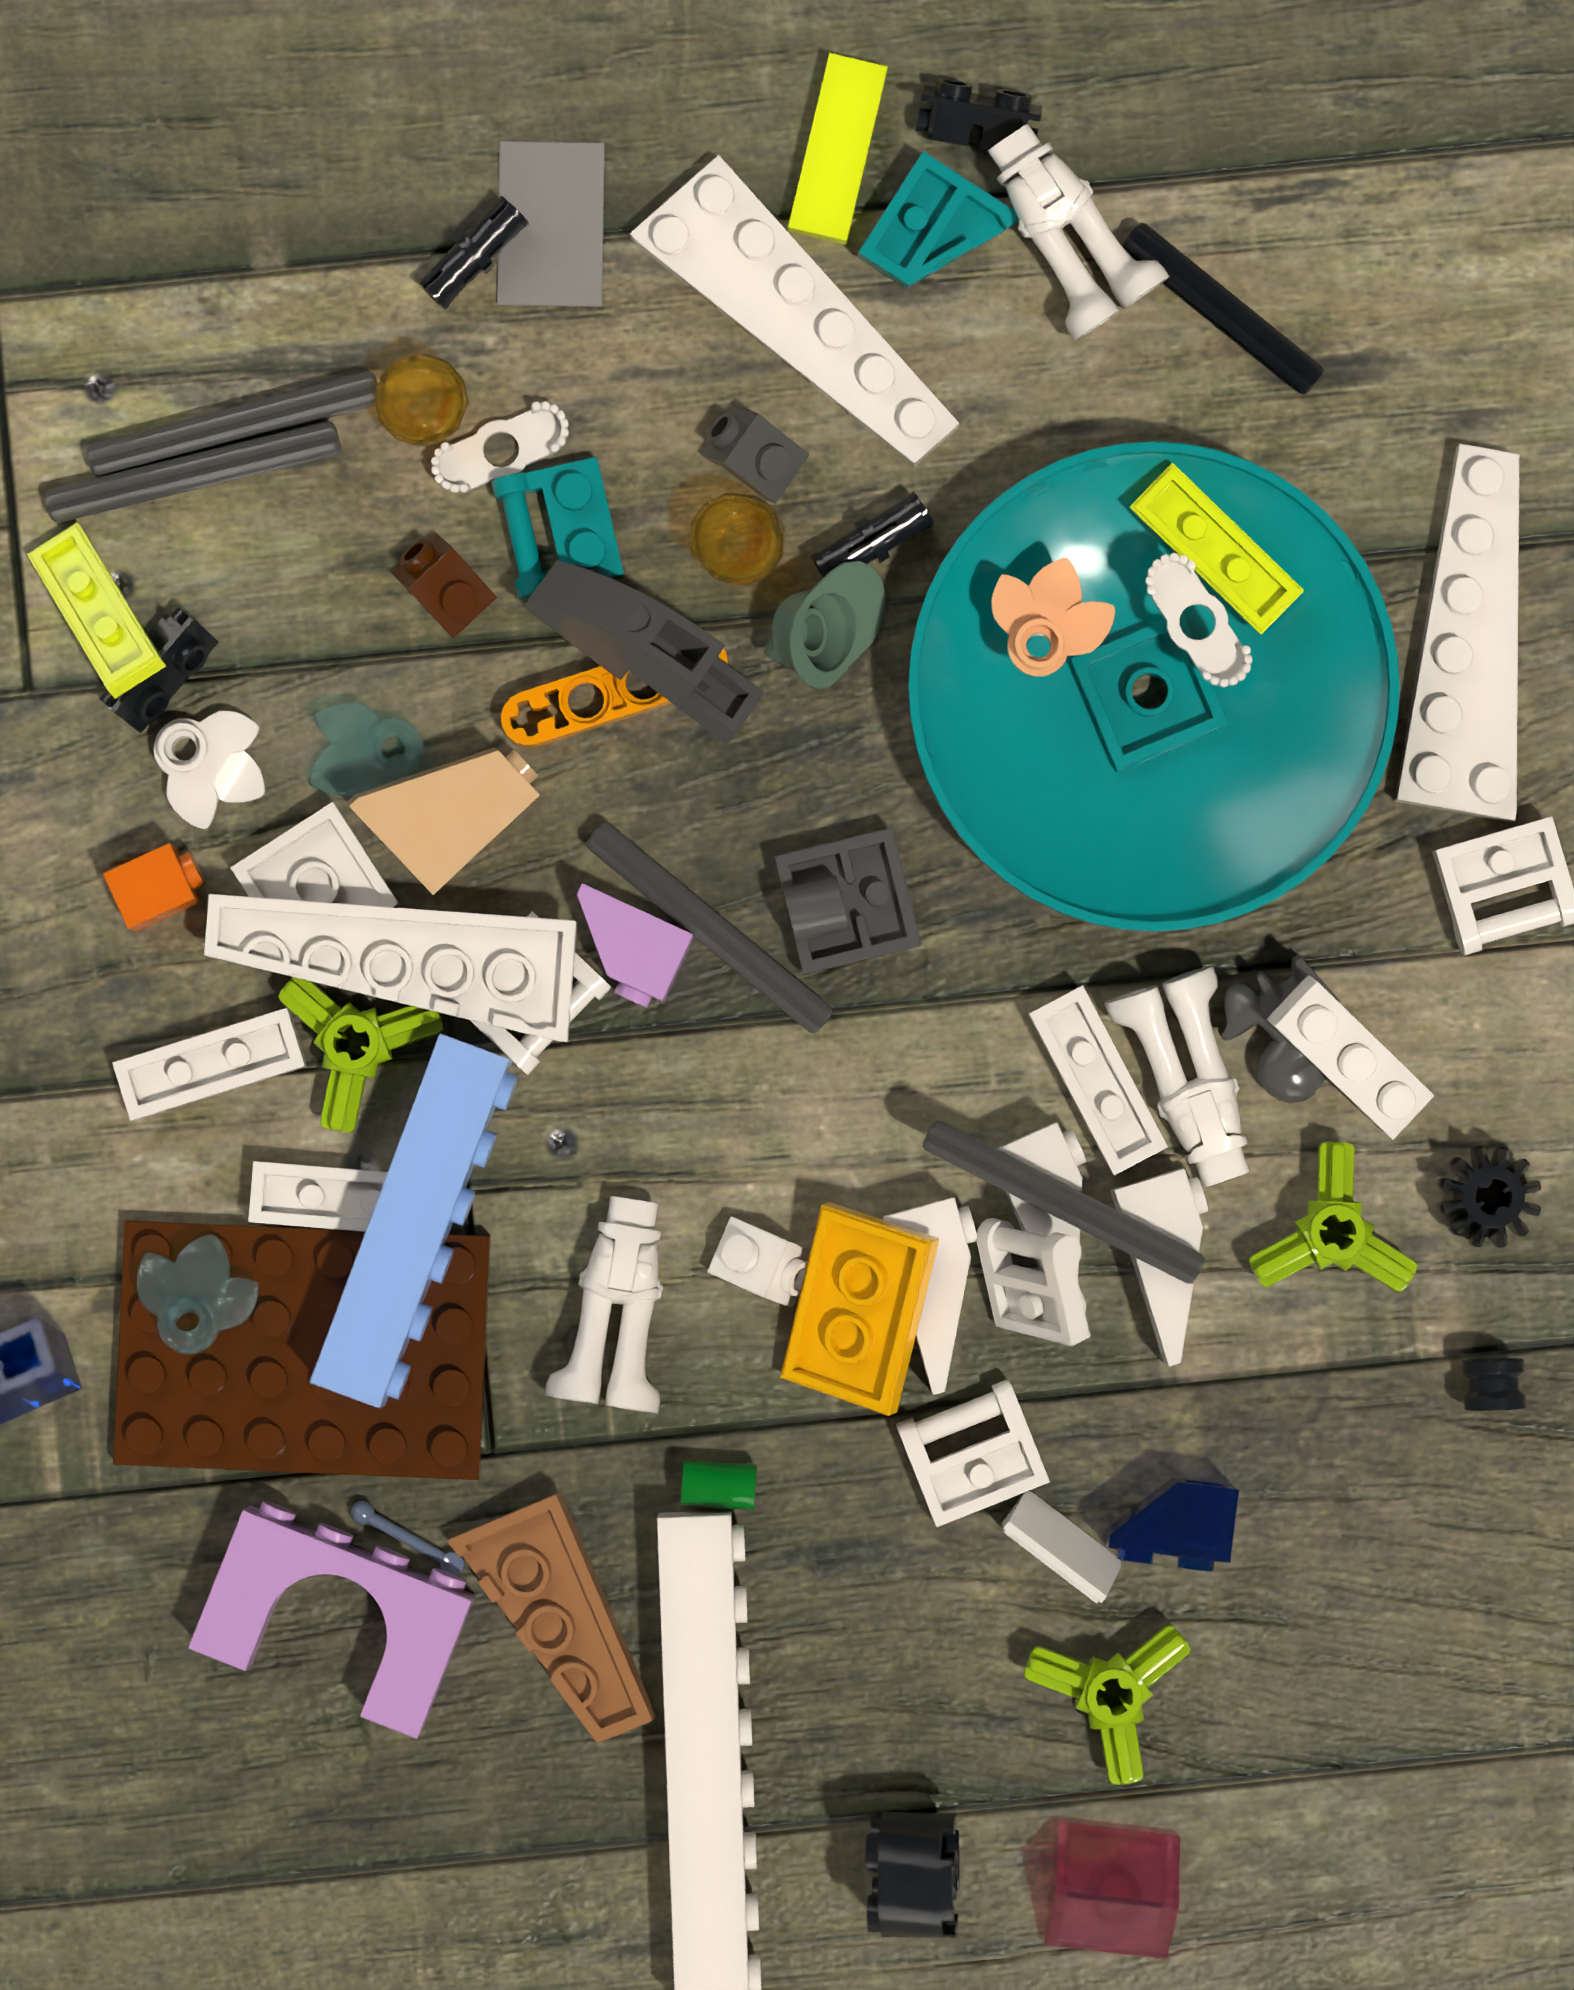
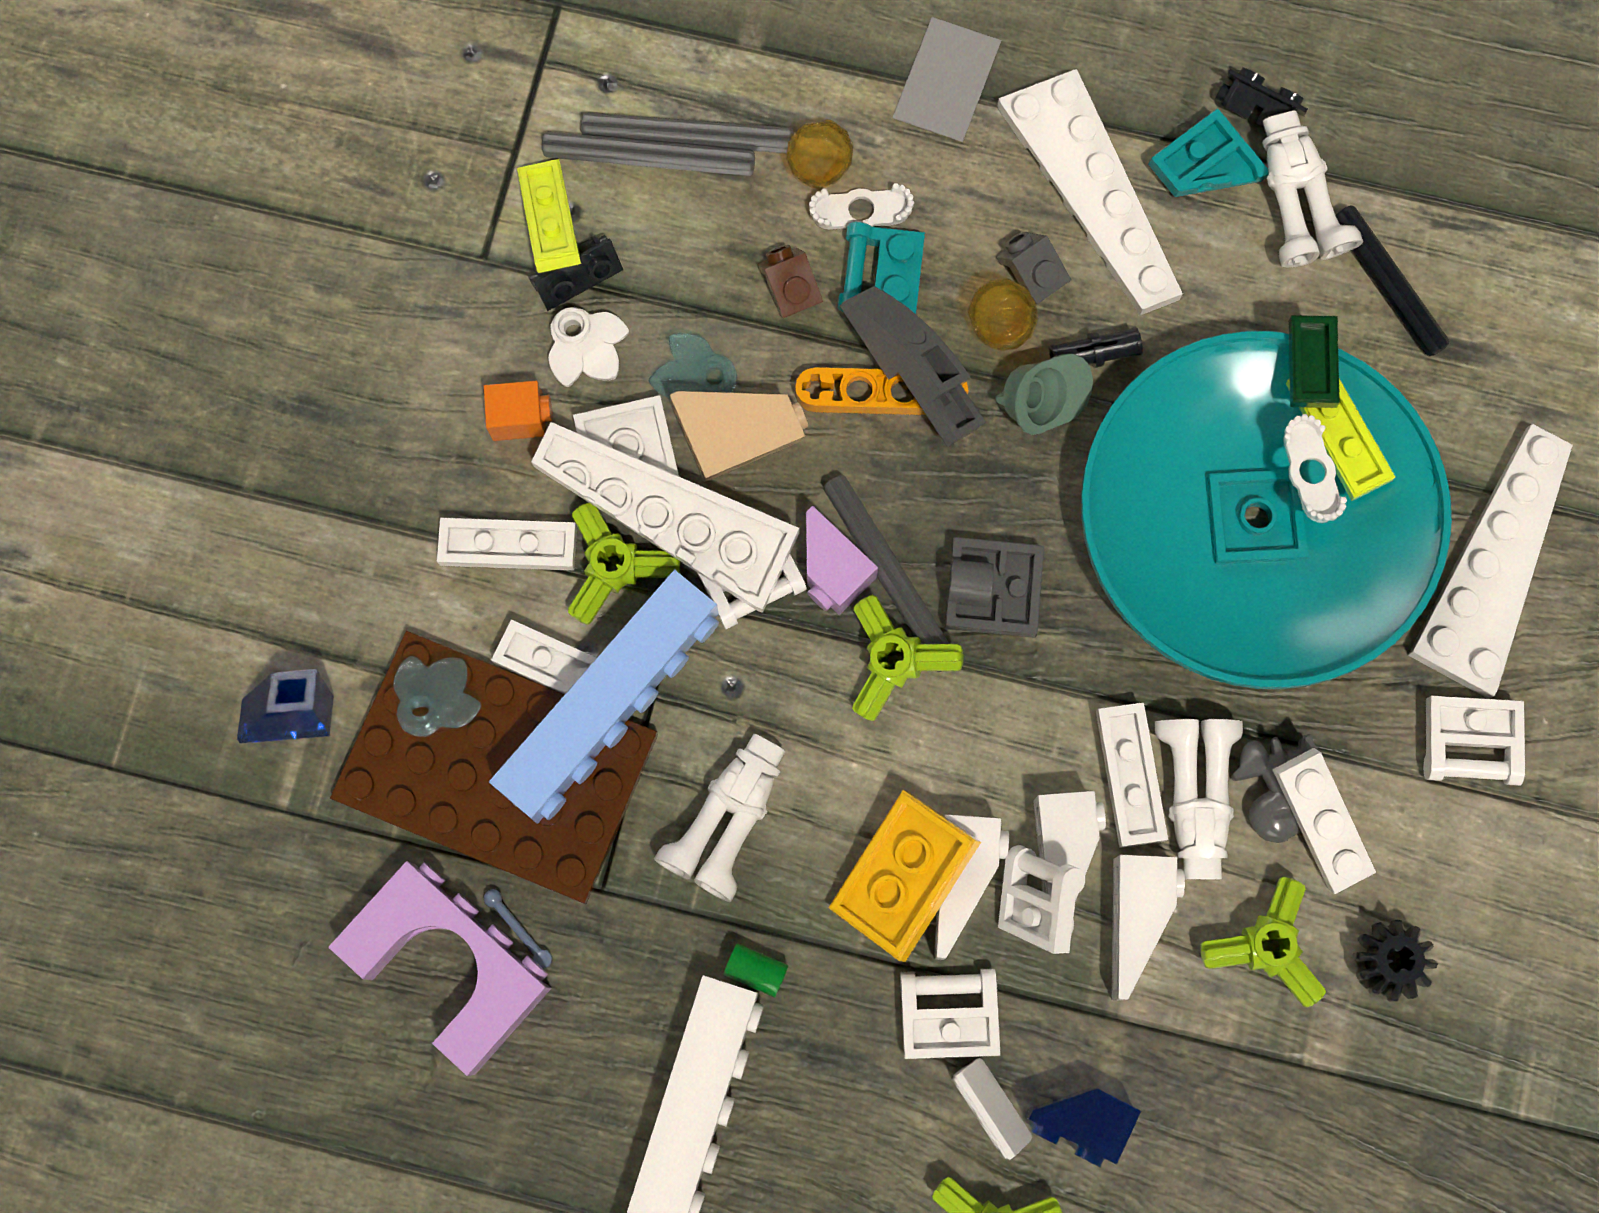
camera: 25 degrees right, 10 degrees down
black pin [417,196,529,310] -> none
medium nougat wing [446,1491,657,1743] -> none
white bracket [707,1216,810,1307] -> none
neon yellow tile [788,53,888,245] -> none
dark grey axle [922,1121,1205,1284] -> none
light nougat plate [991,557,1115,677] -> none
black wheel [1462,1358,1526,1411] -> none
none -> lime bush [852,595,964,721]
none -> dark green tile [1288,315,1340,408]

